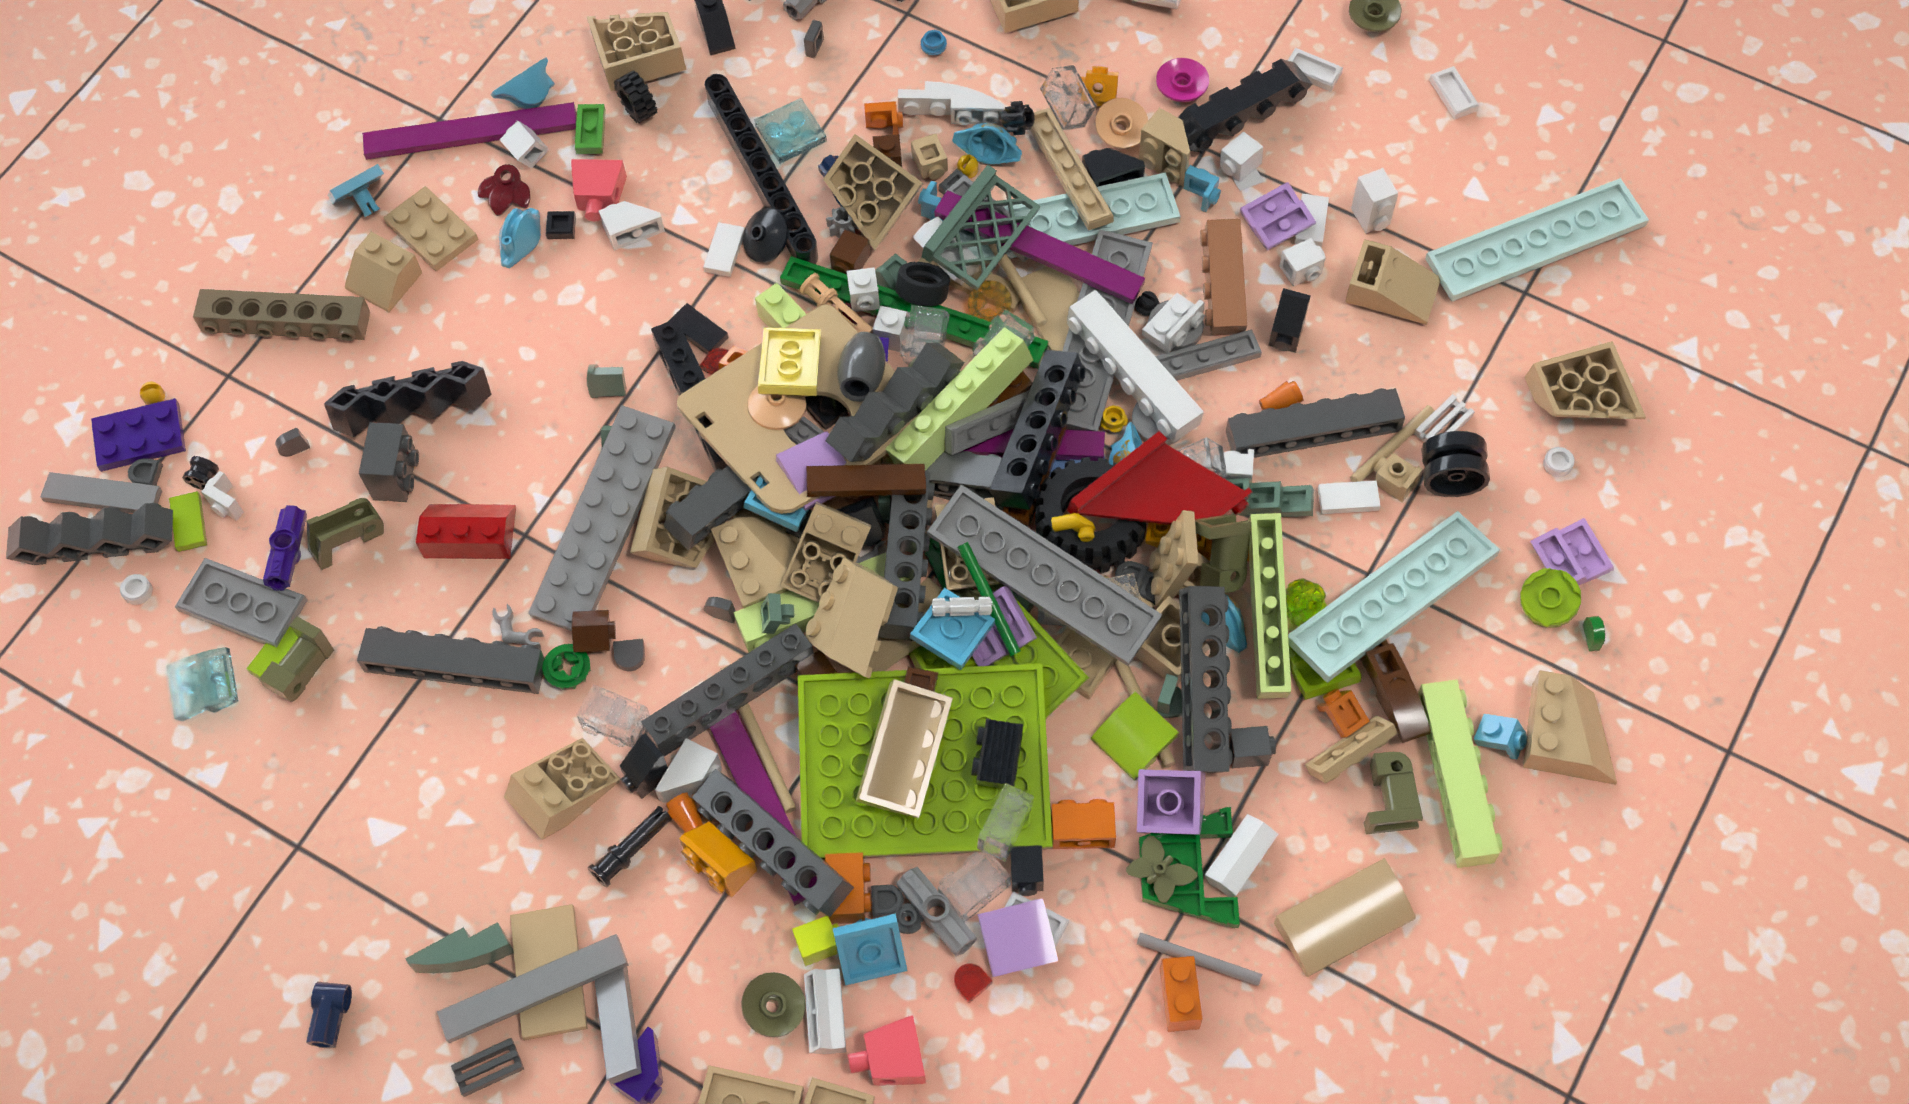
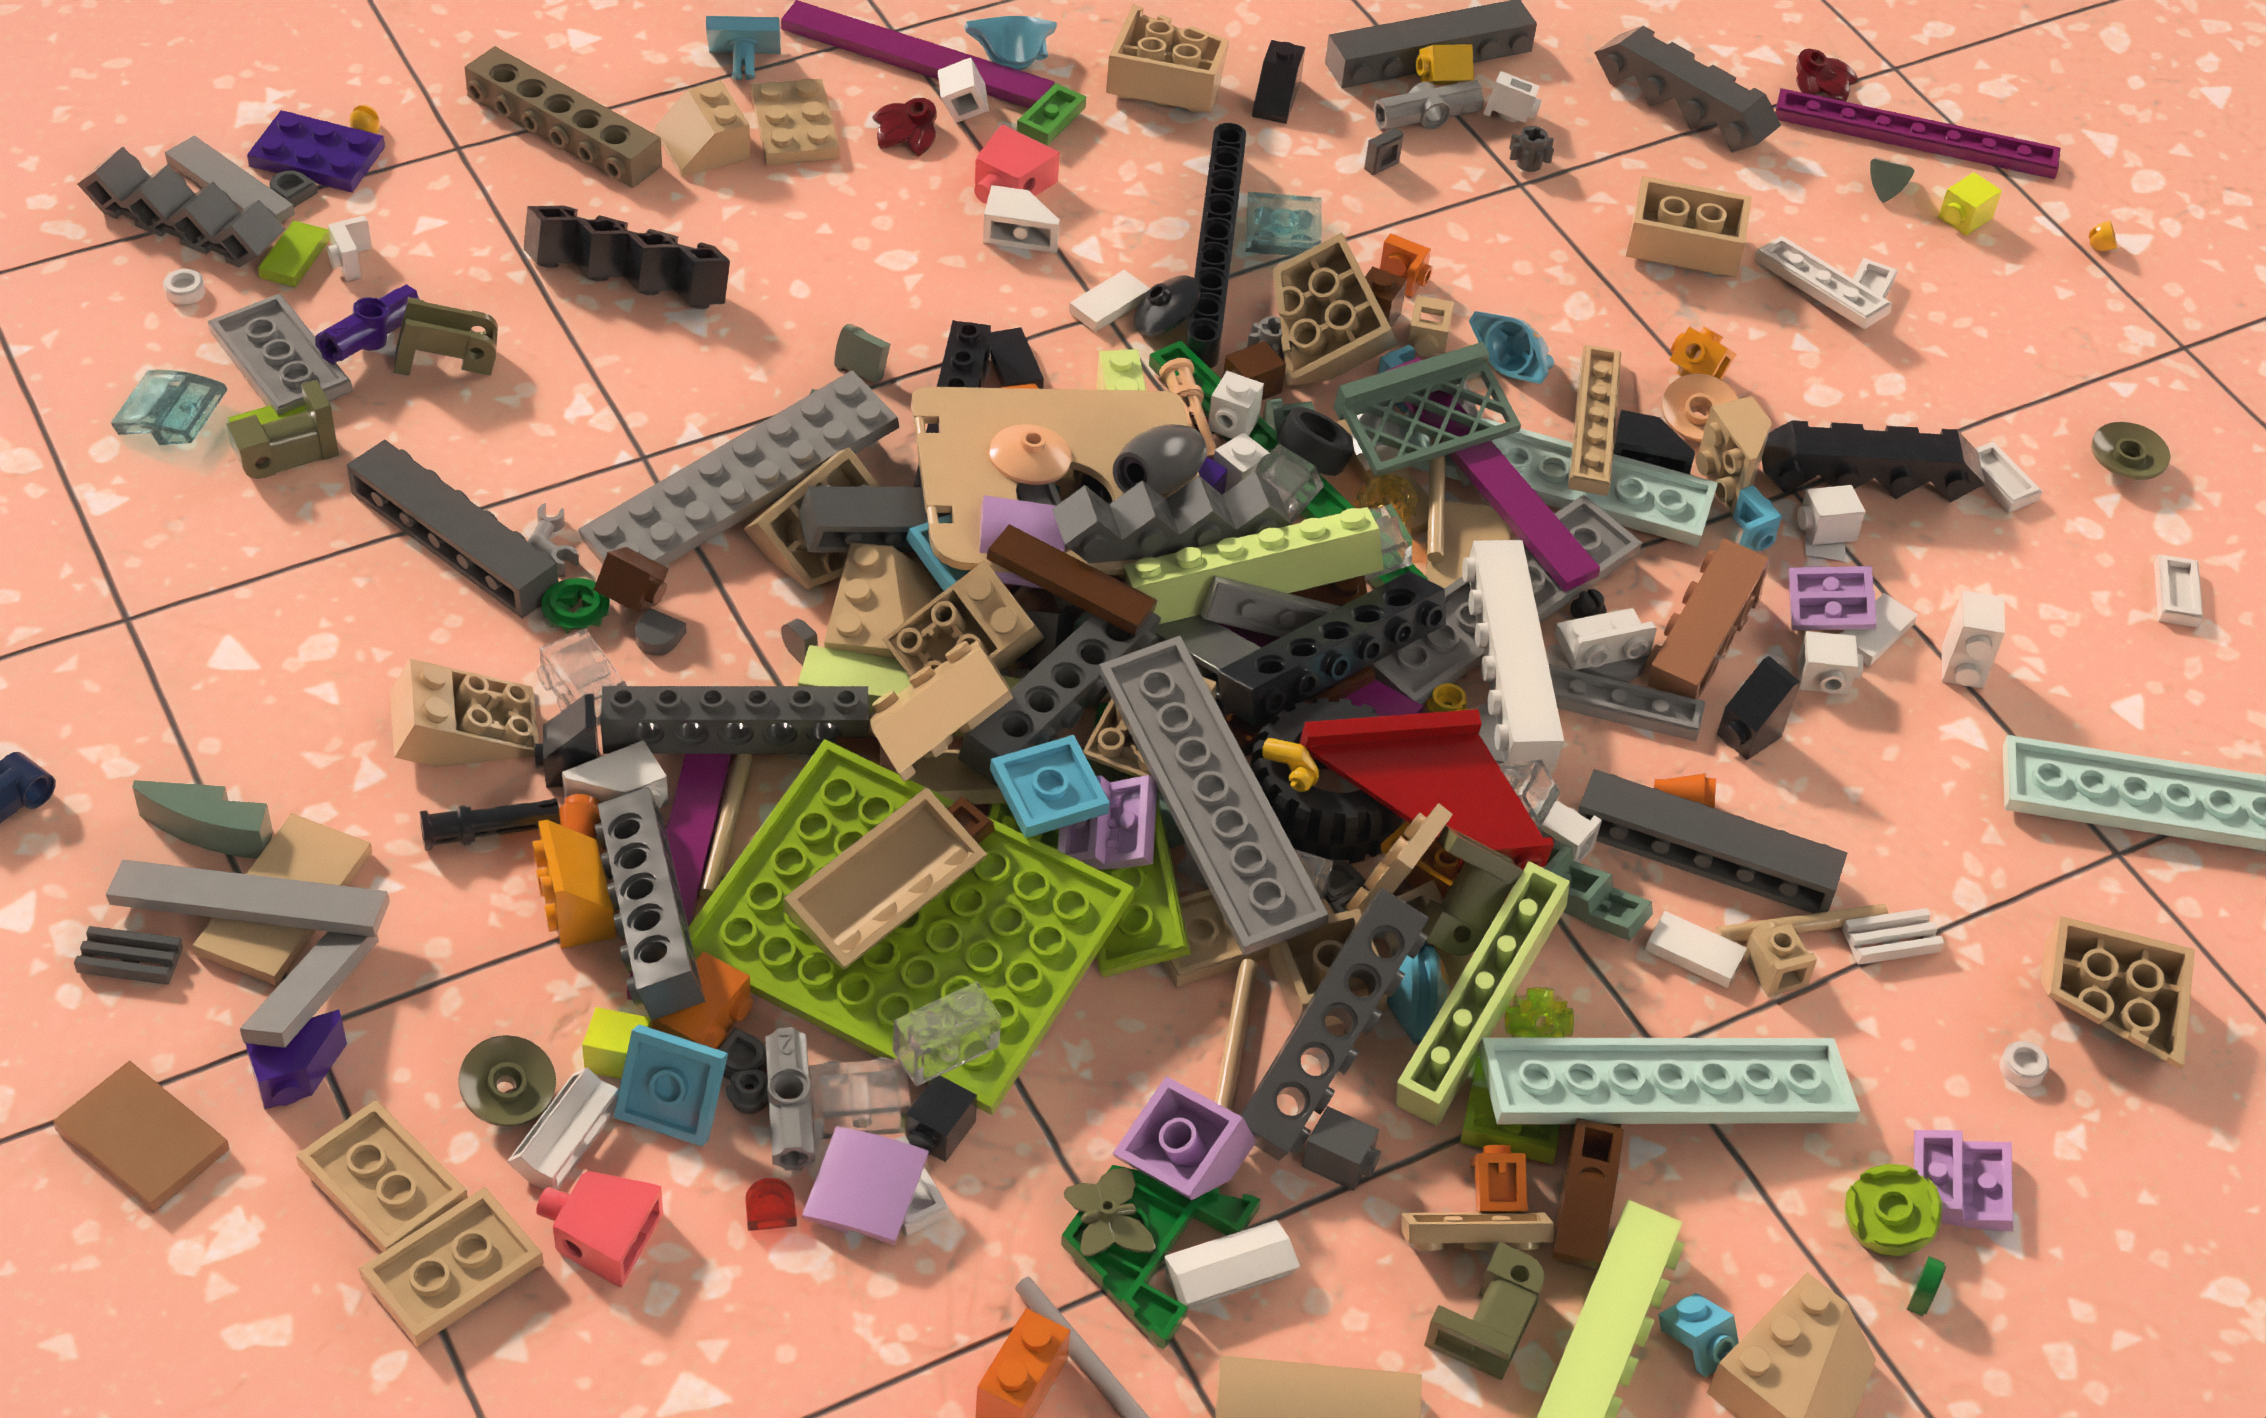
camera: 25 degrees right, 15 degrees down
black wheel [182,456,219,490] -> none
dark grey tile [275,428,310,457] -> none
dark grey brick [359,422,419,502] -> none
red slope [416,504,516,559] -> none
medium azure hat [499,208,541,269] -> none
black tile [546,211,576,239] -> none
black tyre [614,70,658,123] -> none
light yellow tile [758,327,821,396] -> none
sand green tile [761,593,795,634] -> none
white slope [897,81,1004,125] -> none
dark azure plate [921,30,947,55] -> none
white axle [932,597,992,616] -> none
green bar [957,542,1021,656] -> none
black brick [971,719,1023,790] -> none
black gear [1001,101,1035,135] -> none
clear brick [1040,65,1097,130] -> none
orange brick [1051,799,1116,849] -> none
lime slope [1091,691,1179,781] -> none
dark pink dish [1156,58,1209,102] -> none
sand green tile [1157,674,1182,718] -> none
tan slope [1345,239,1440,325] -> none
black wheel [1421,431,1490,497] -> none

